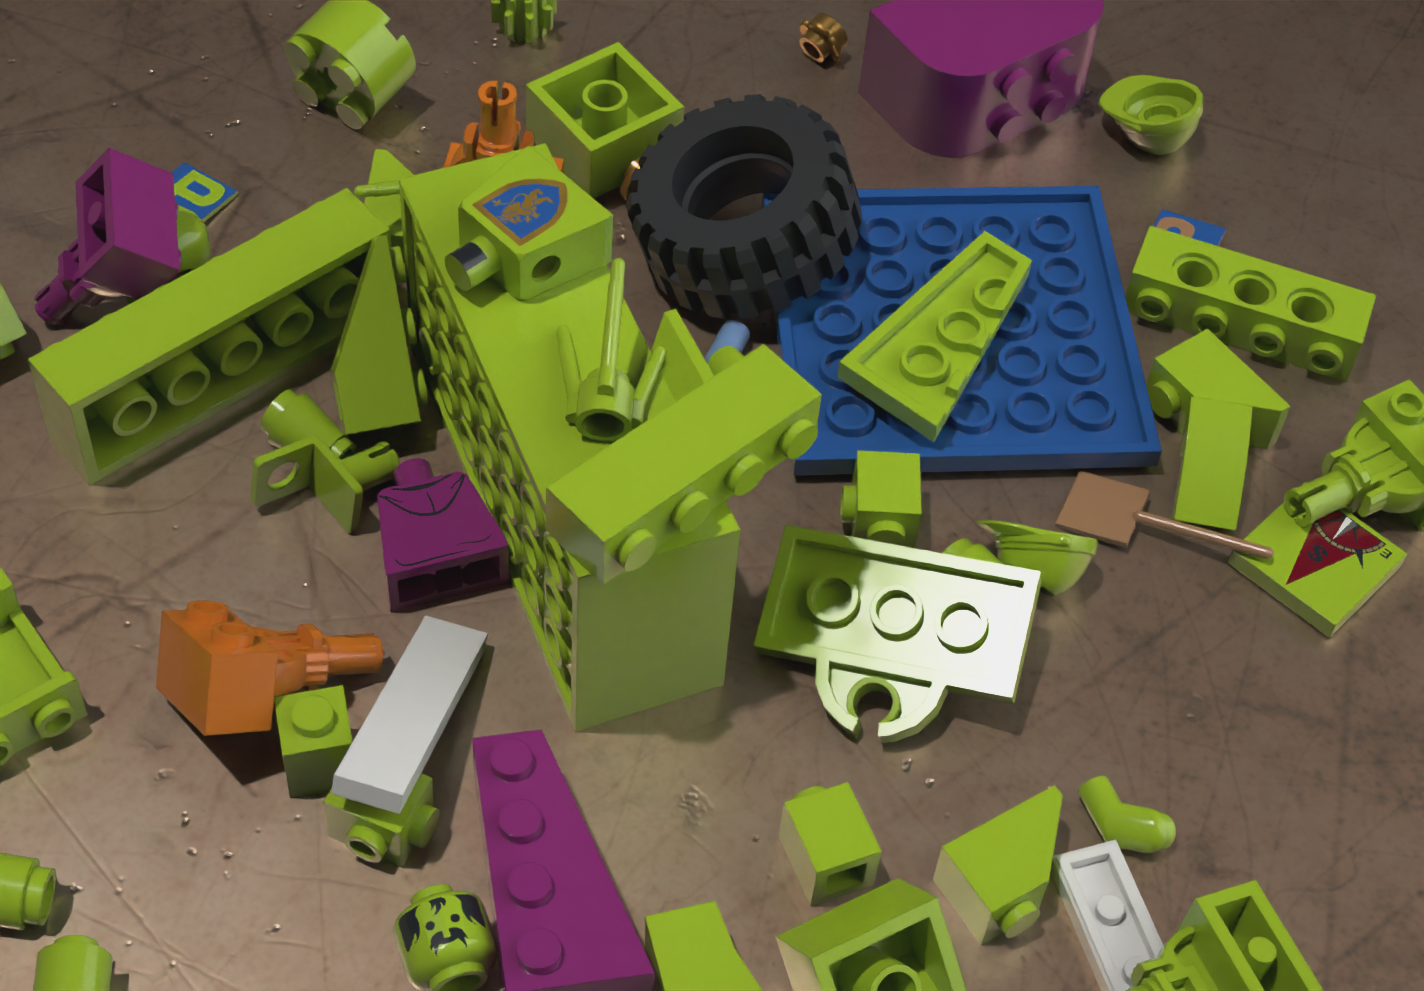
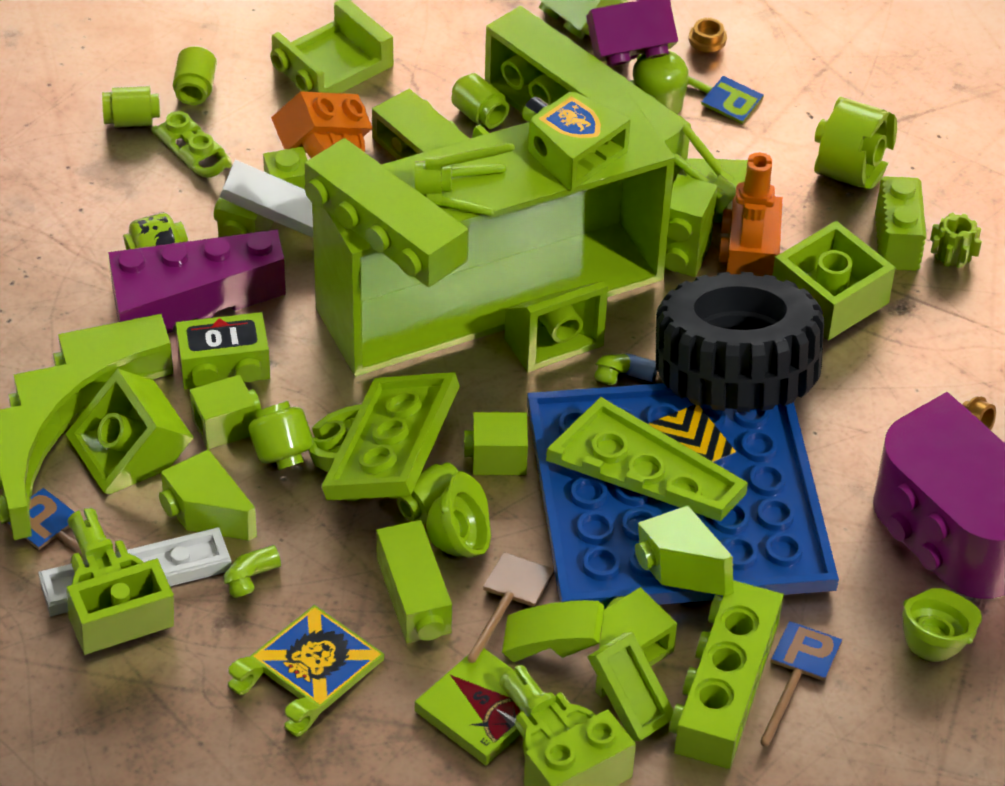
camera: 90 degrees right, 5 degrees down
none -> lime piece [151,111,233,178]
none -> lime brick [176,312,271,389]
none -> flag [228,605,384,737]
none -> lime head [248,401,313,470]
none -> lime brick [372,88,470,160]
none -> lime brick [376,520,452,644]
none -> lime brick [451,73,509,129]
none -> lime tile [587,632,674,741]
none -> lime slope [635,505,734,596]
none -> sticker [648,404,736,462]
none -> pearl gold plate [689,18,727,53]
none -> lime brick [875,176,927,271]

